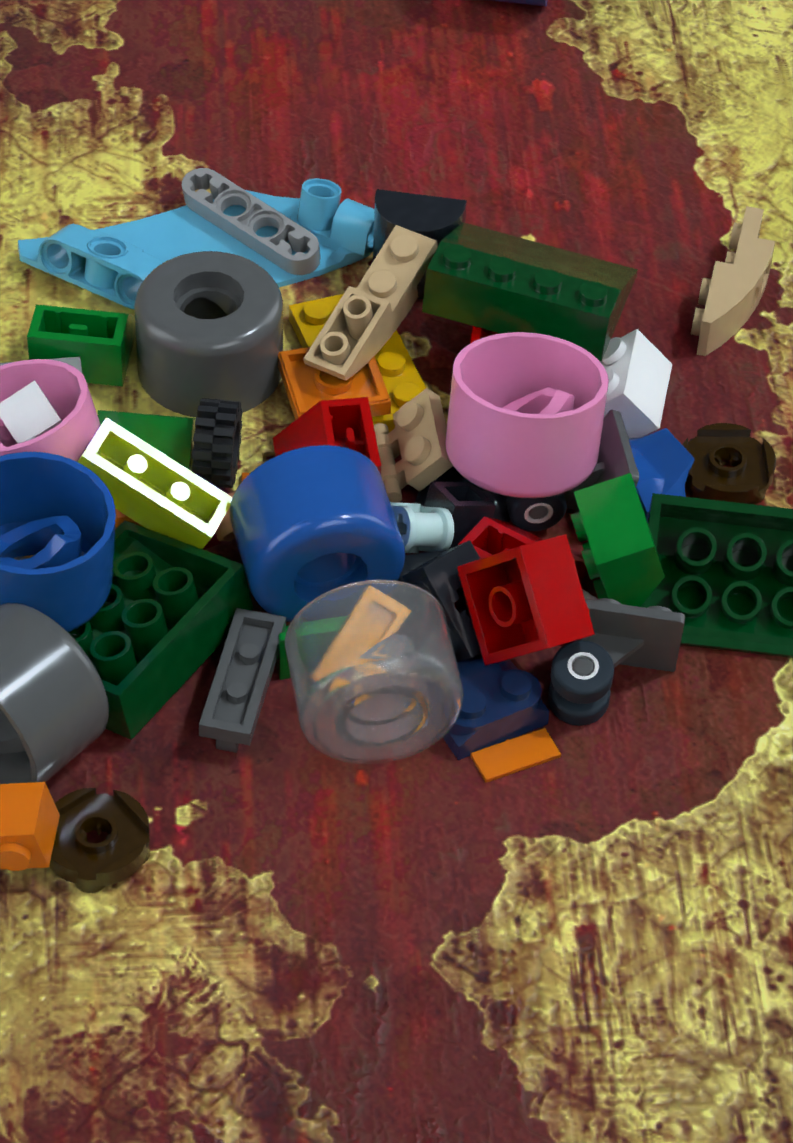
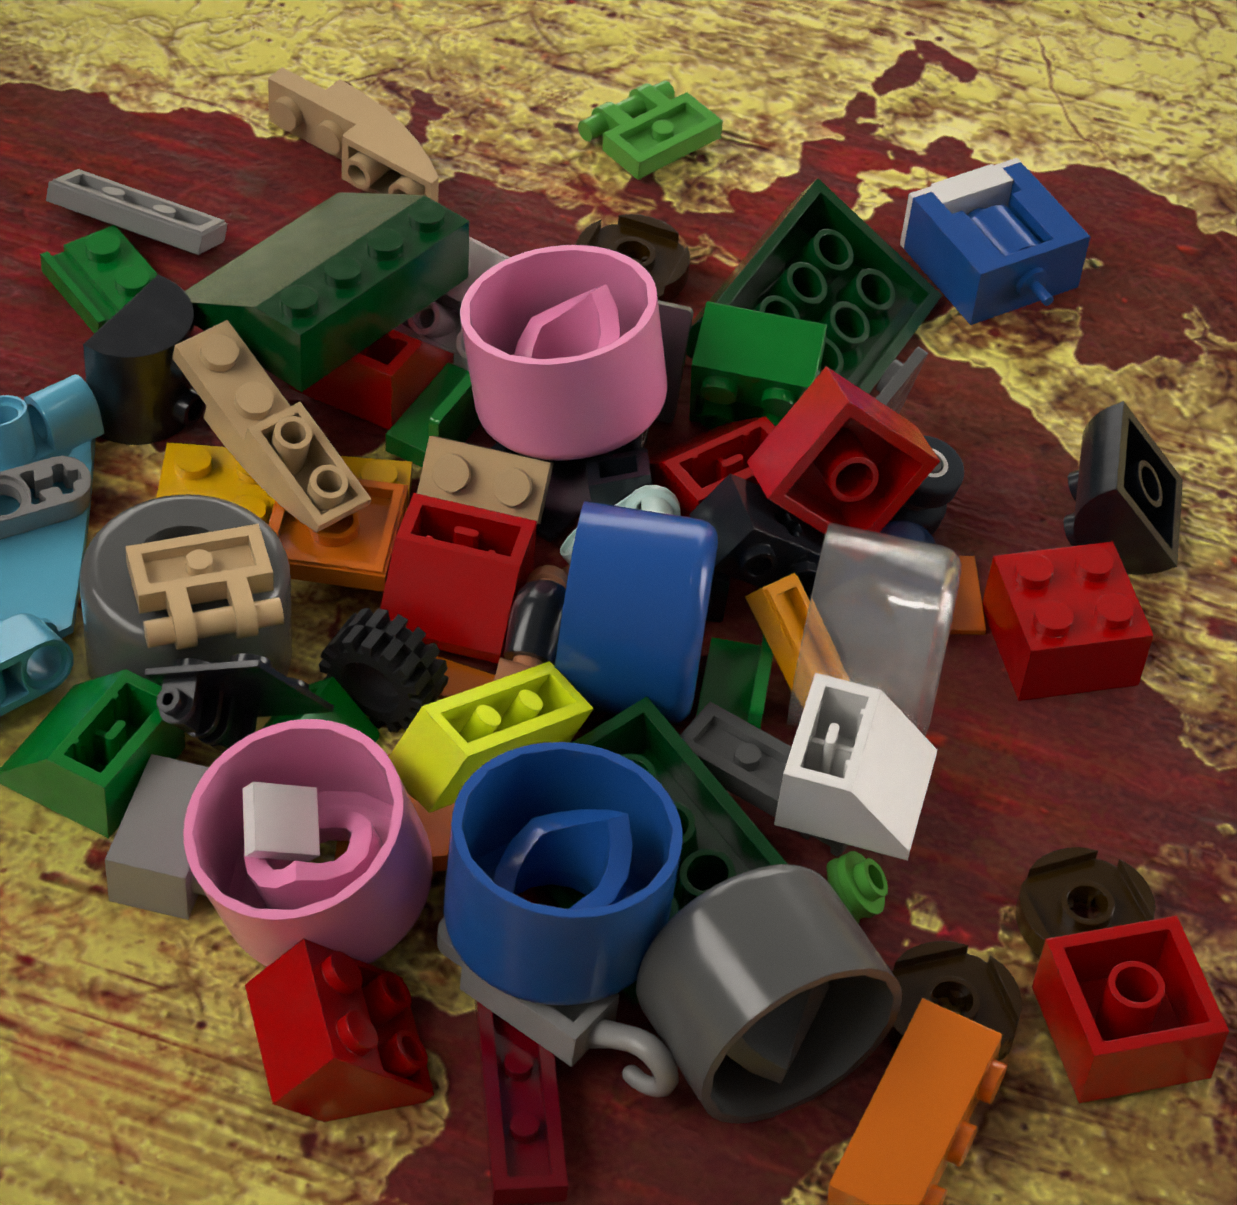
camera: 70 degrees left, 0 degrees up
none -> green plate [40,225,158,334]
none -> light grey tile [46,169,228,255]
none -> tan plate [125,524,284,650]
none -> black hinge [144,653,334,753]
none -> white slope [774,673,937,860]
none -> bright green plate [826,851,888,923]
none -> red brick [982,541,1154,701]
none -> dark brown plate [1015,847,1156,956]
none -> red brick [1032,916,1229,1103]
none -> black brick [1063,401,1183,575]

